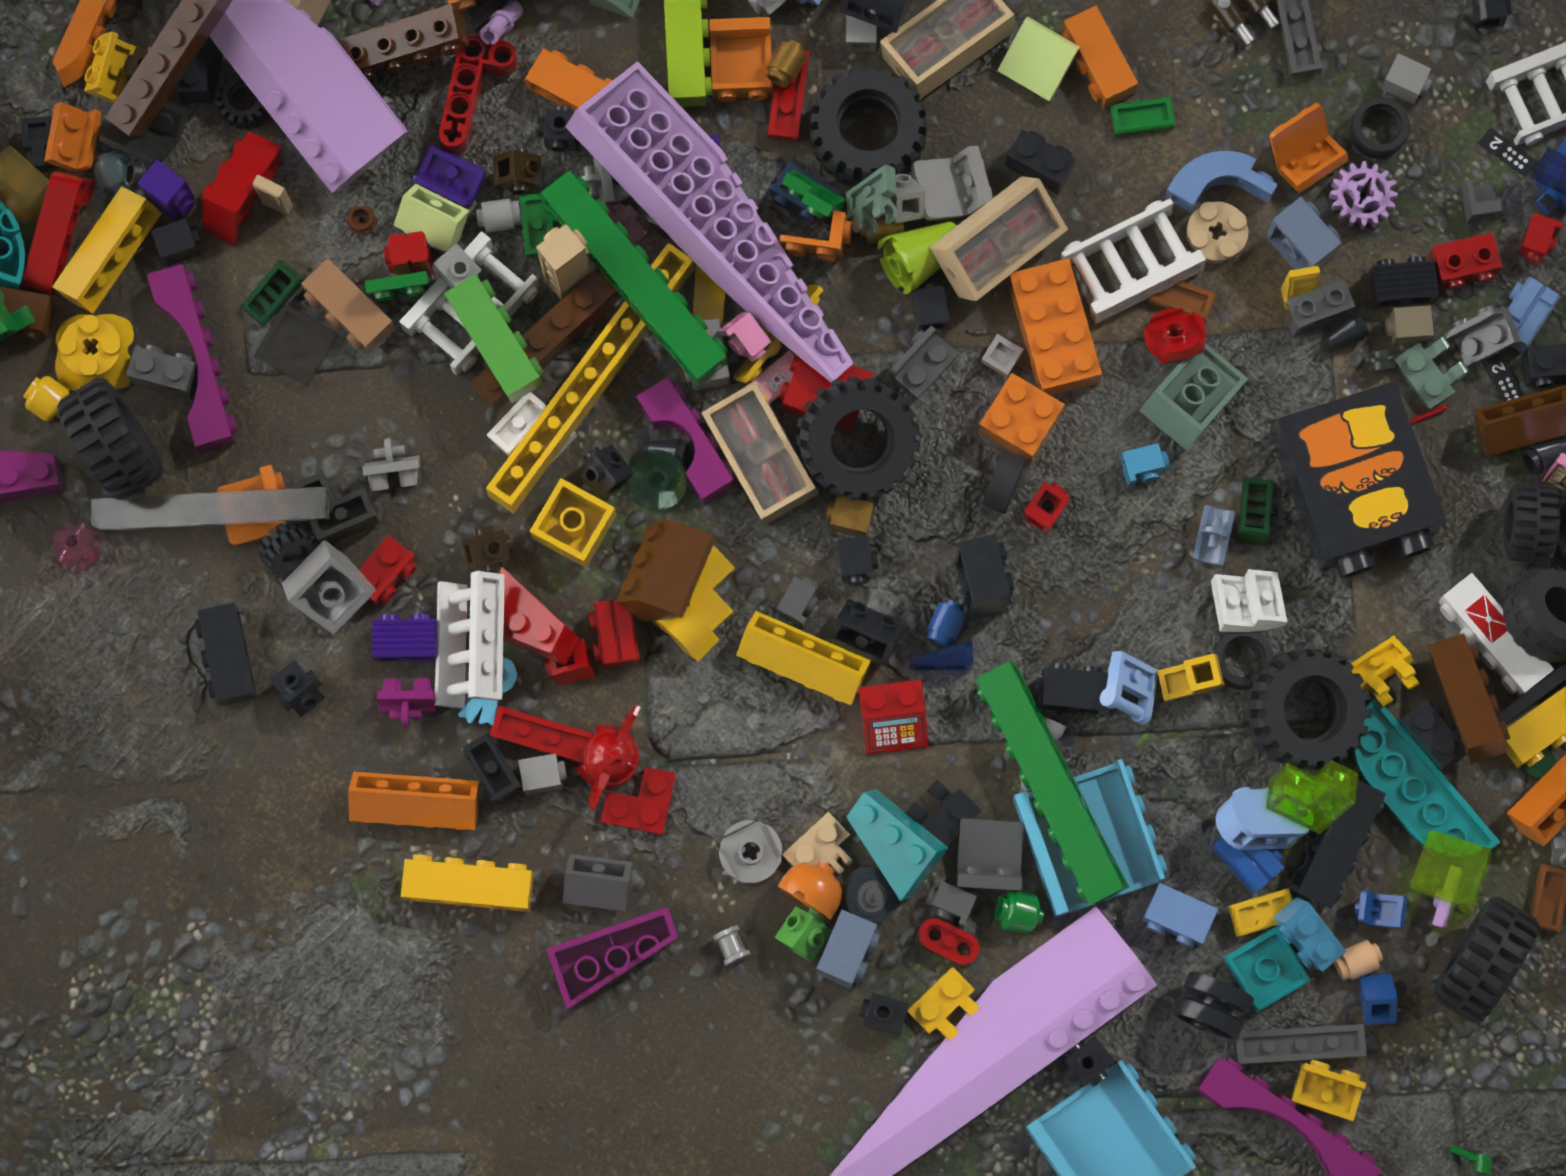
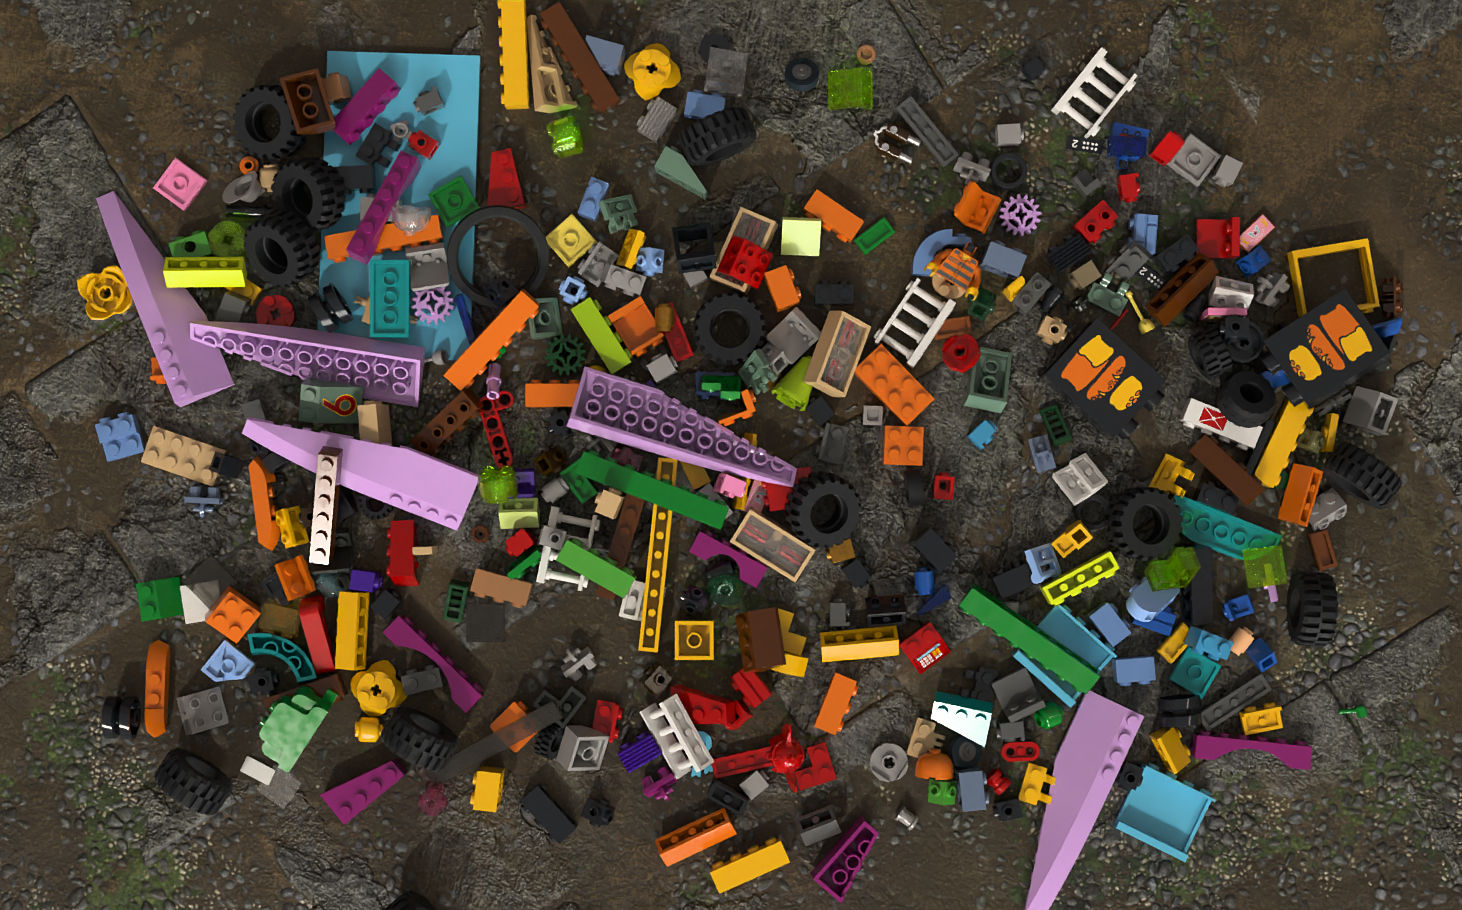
camera: 30 degrees left, 10 degrees up
none -> yellow brick [470,766,505,812]
none -> clear neon green brick [477,466,519,503]
none -> dark green gear [544,334,586,376]
none -> light grey brick [646,353,678,384]
none -> red bracket [717,236,773,289]
none -> orange brick [764,265,802,313]
none -> orange brick [813,671,859,735]
none -> torso [923,242,981,300]
none -> light grey hips [953,152,991,185]
none -> clear green brick [967,287,997,321]
none -> red wheel [986,768,1011,795]
none -> tan brick [1035,315,1067,345]
none -> neon yellow brick [1039,551,1120,606]
none -> medium blue brick [1086,601,1131,647]
none -> light yellow hinge [1125,290,1155,335]
none -> yellow slope [1149,727,1191,774]

